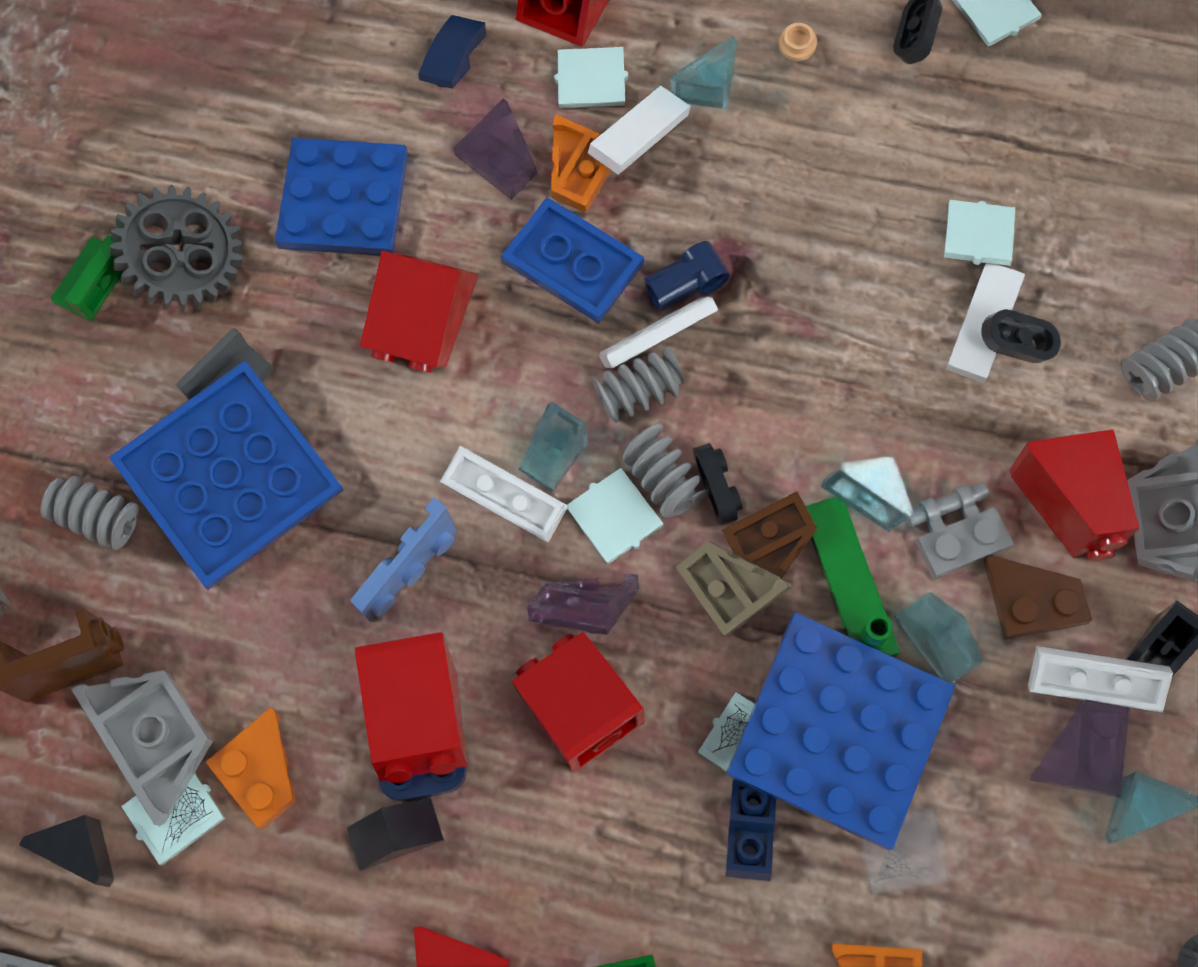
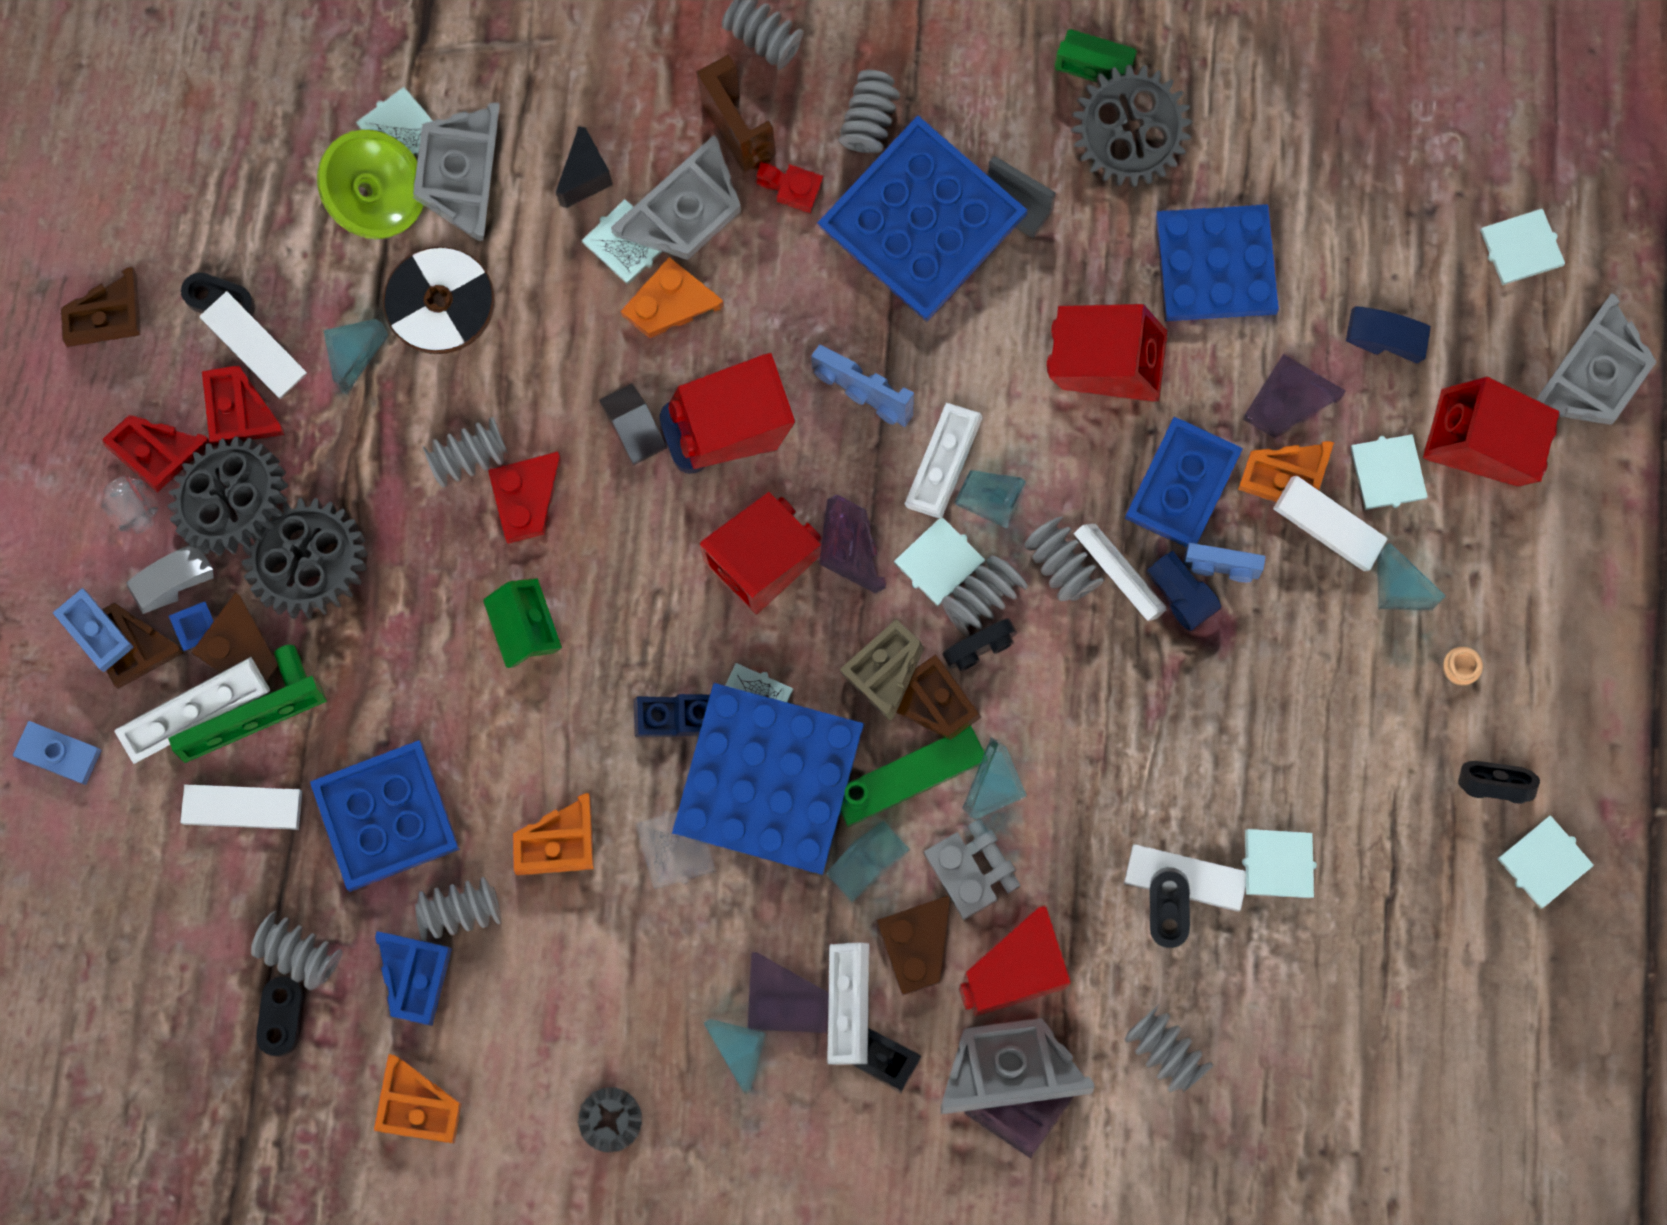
camera: 80 degrees right, 5 degrees up
none -> red plate [756,162,824,214]
none -> medium blue plate [1183,543,1265,582]

